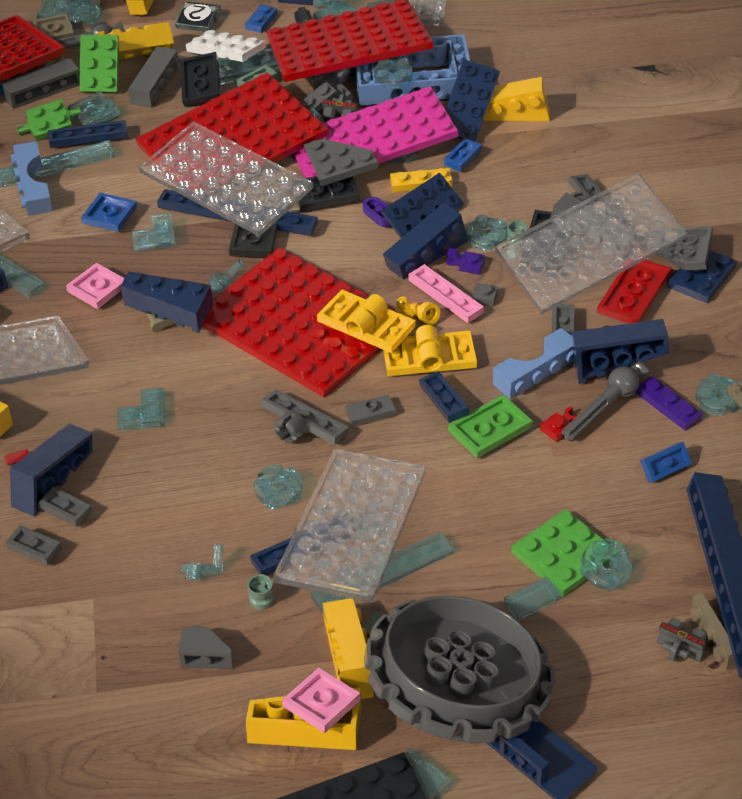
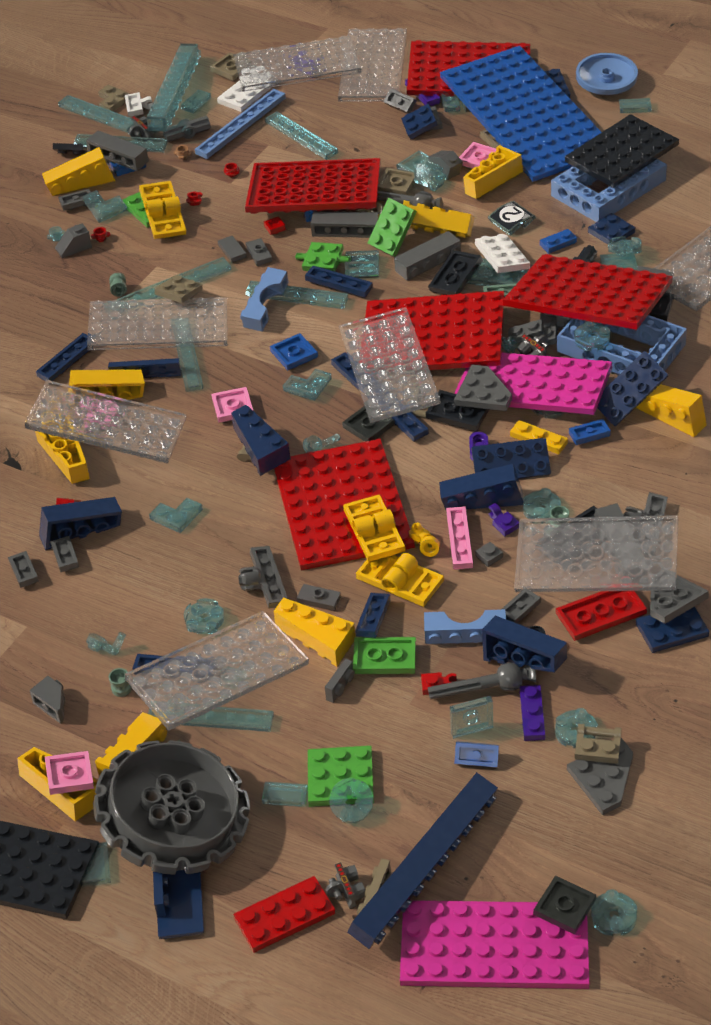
camera: 40 degrees right, 0 degrees up
none -> red plate [233,875,335,953]
none -> yellow wedge [274,597,356,667]
none -> dark grey plate [325,658,355,703]
none -> clear light blue tile [450,696,493,739]

